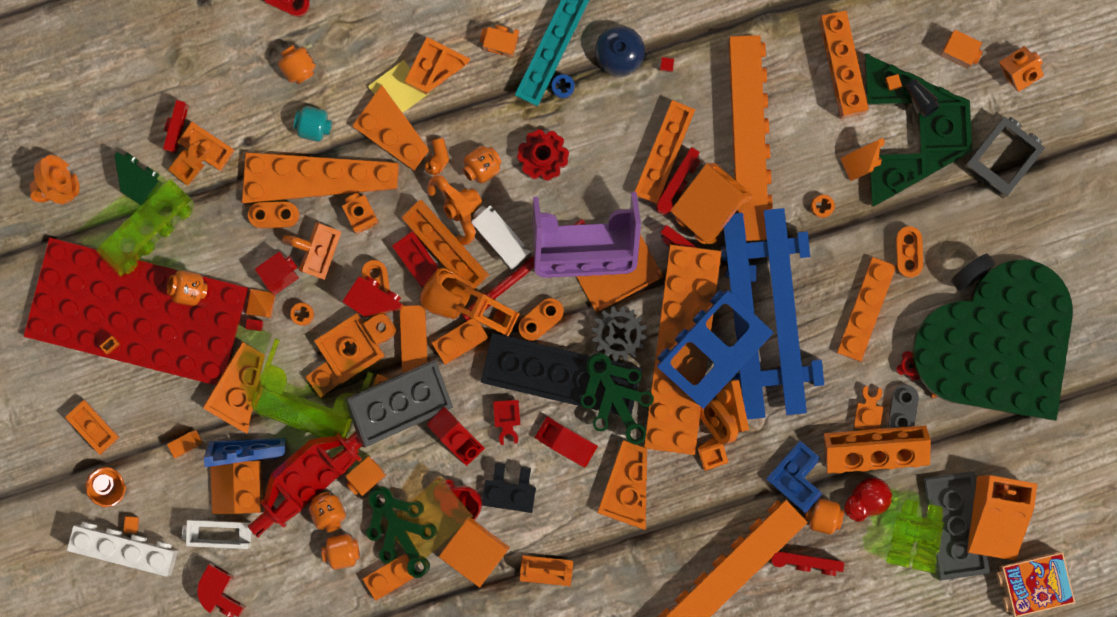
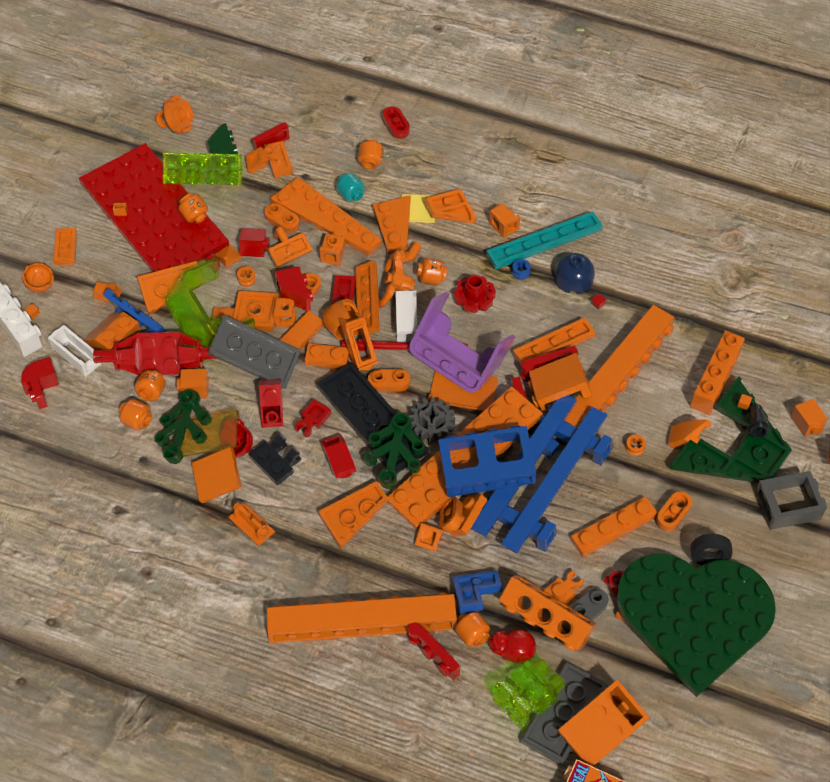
camera: 40 degrees right, 30 degrees down
orange plate [363,553,414,601] -> none

